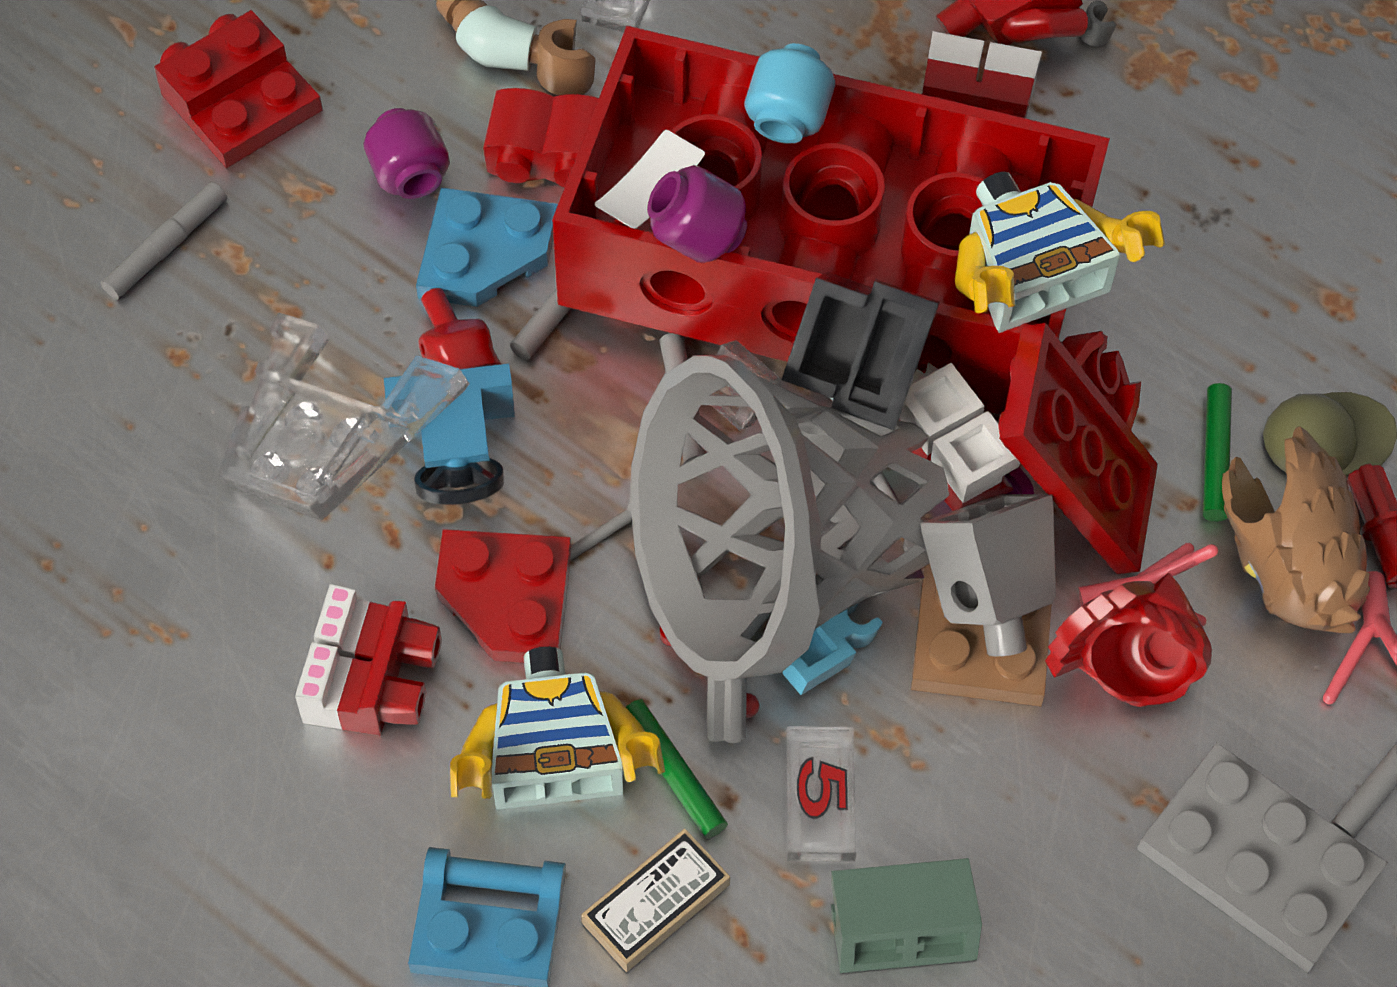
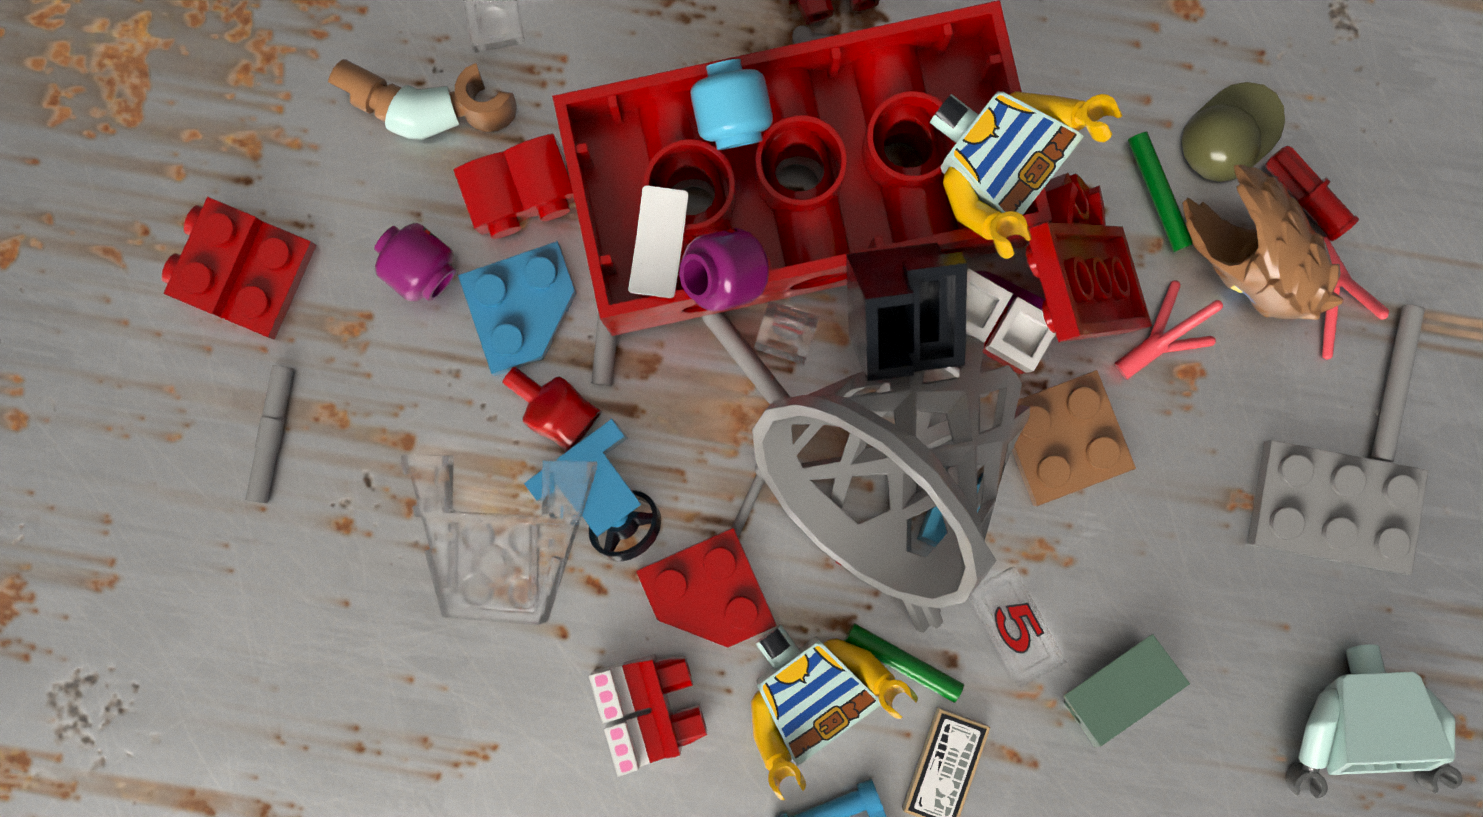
camera: 30 degrees left, 25 degrees up
light grey torso [920,494,1056,656] -> none
red hair [1045,572,1212,707] -> none

